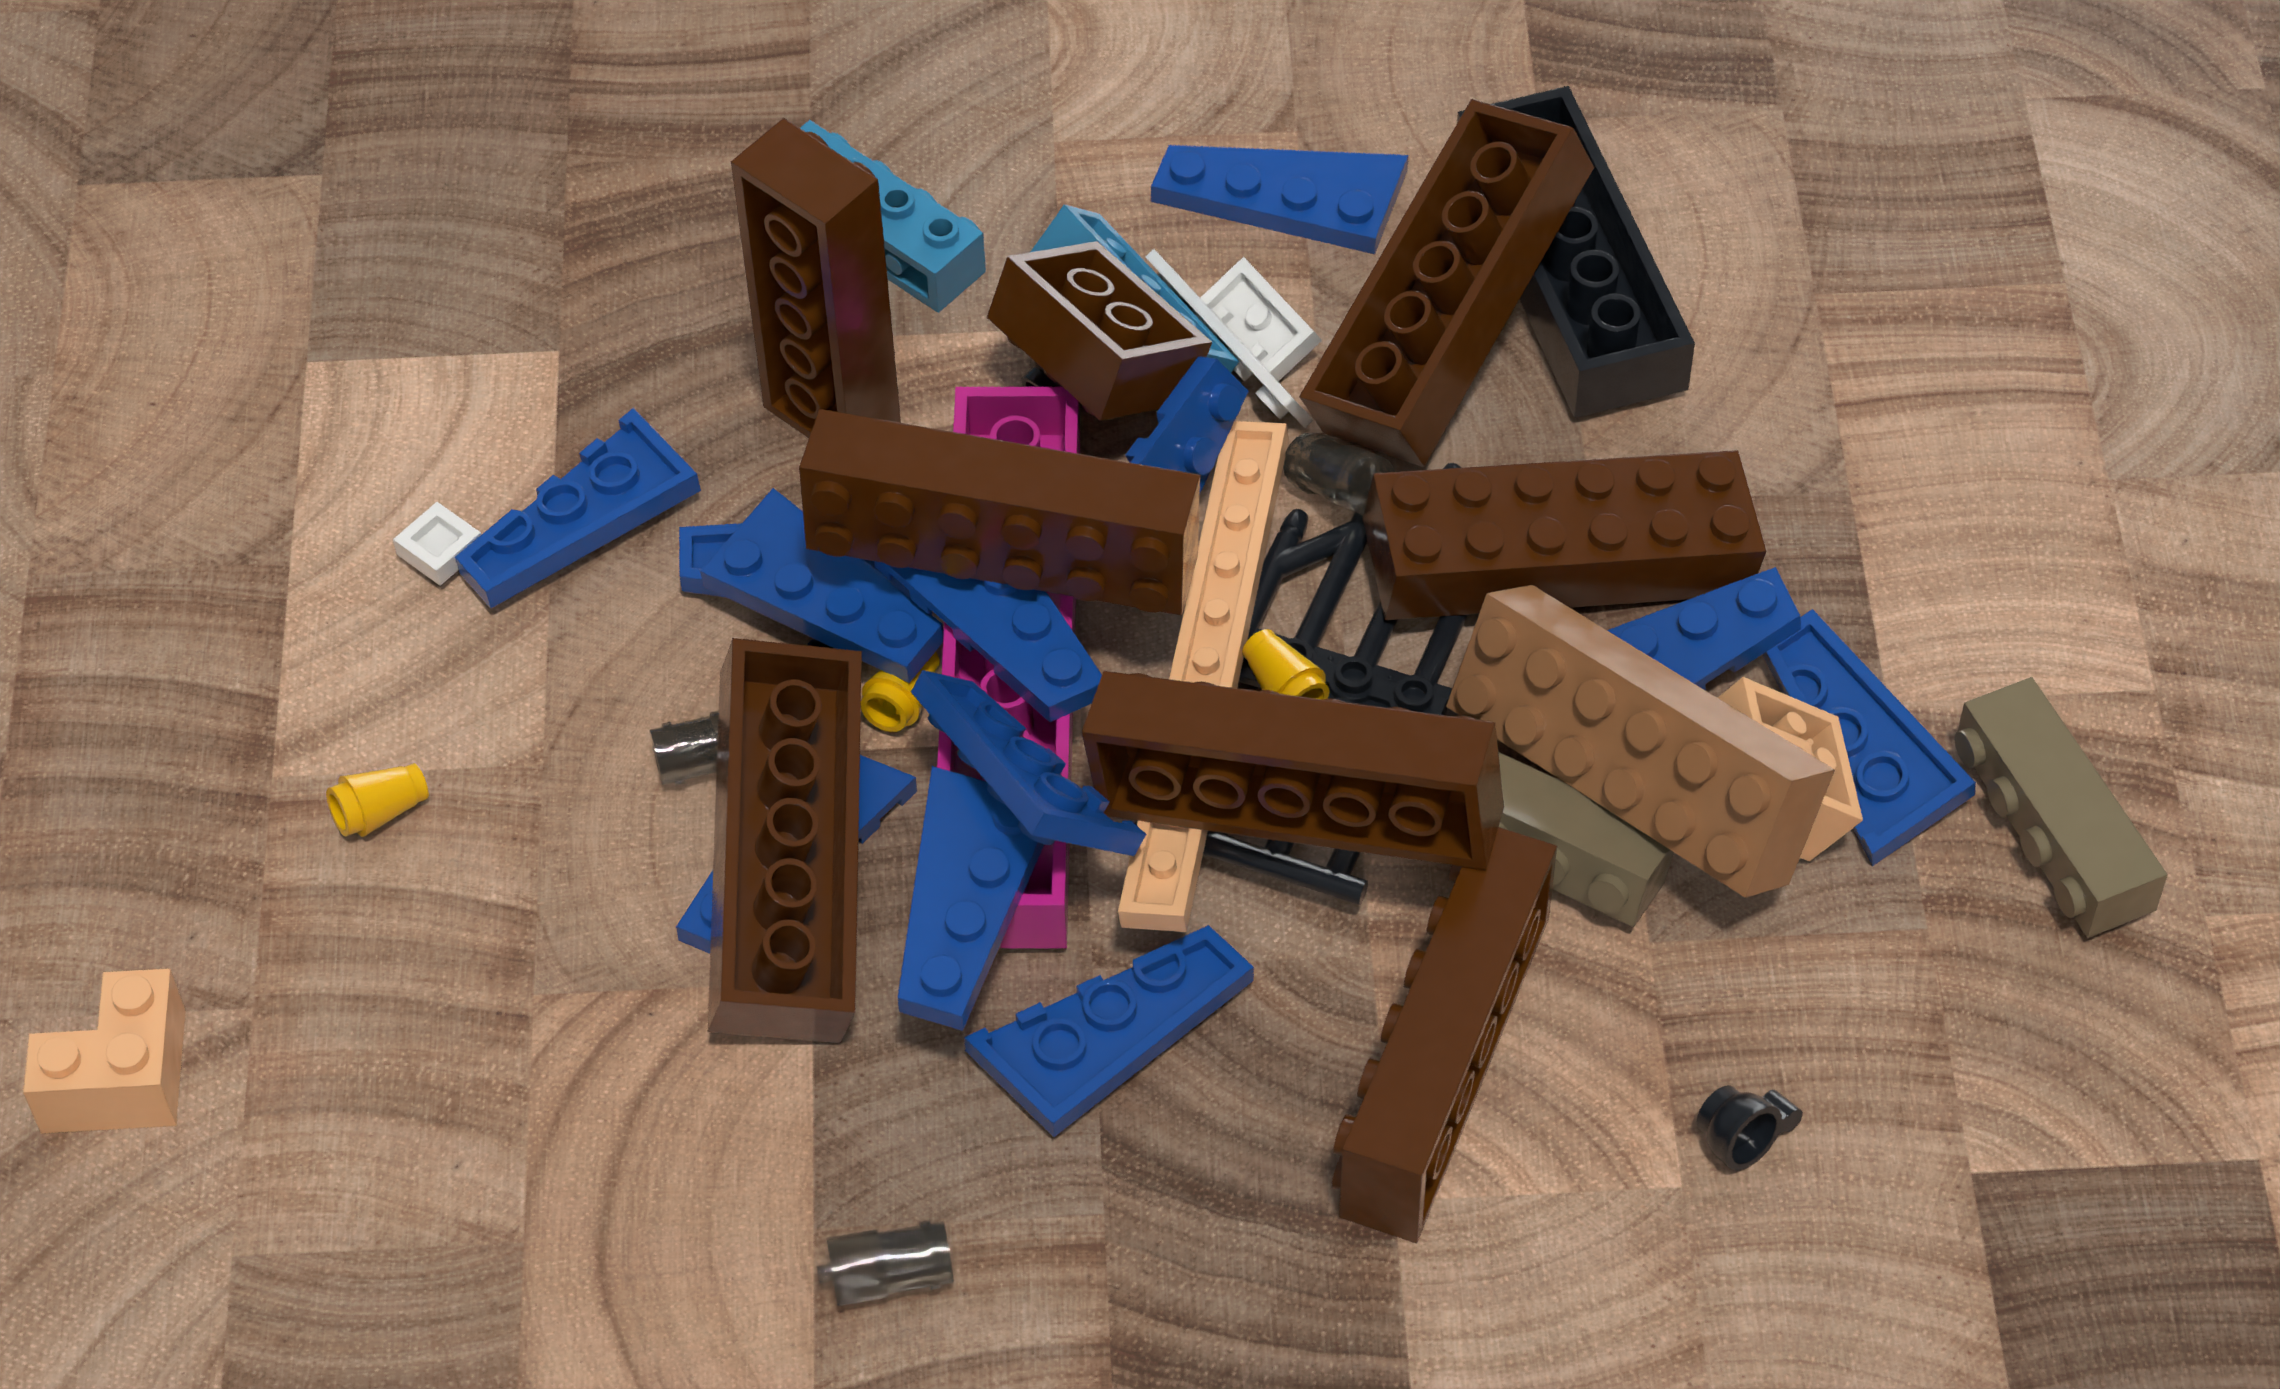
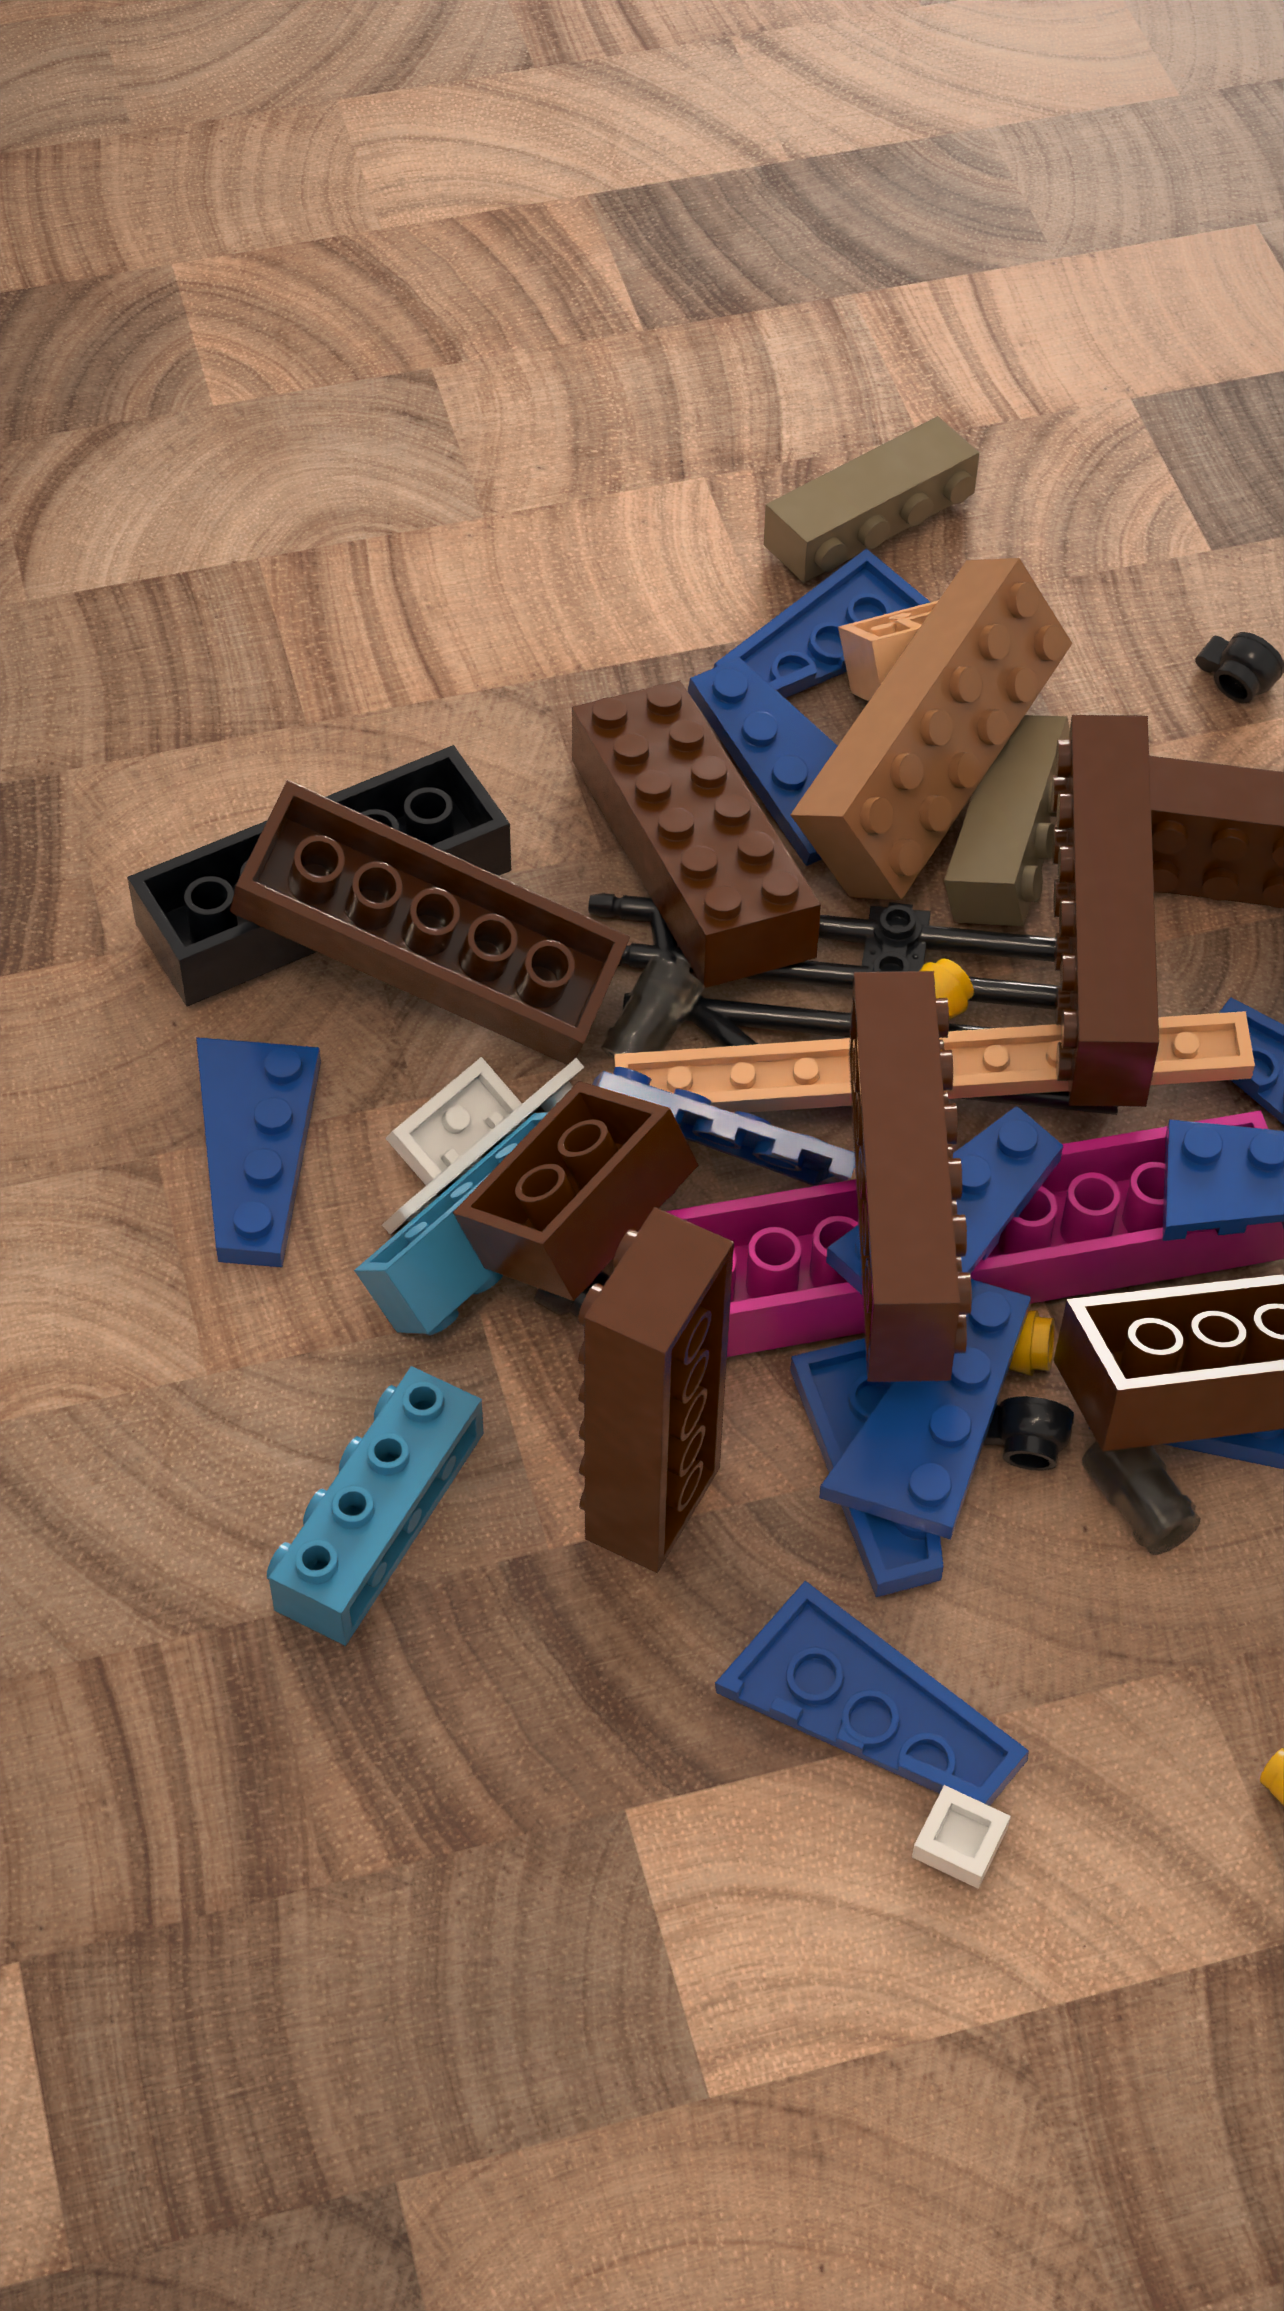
camera: 105 degrees left, 0 degrees up
blue wing [911,670,1147,856] -> none

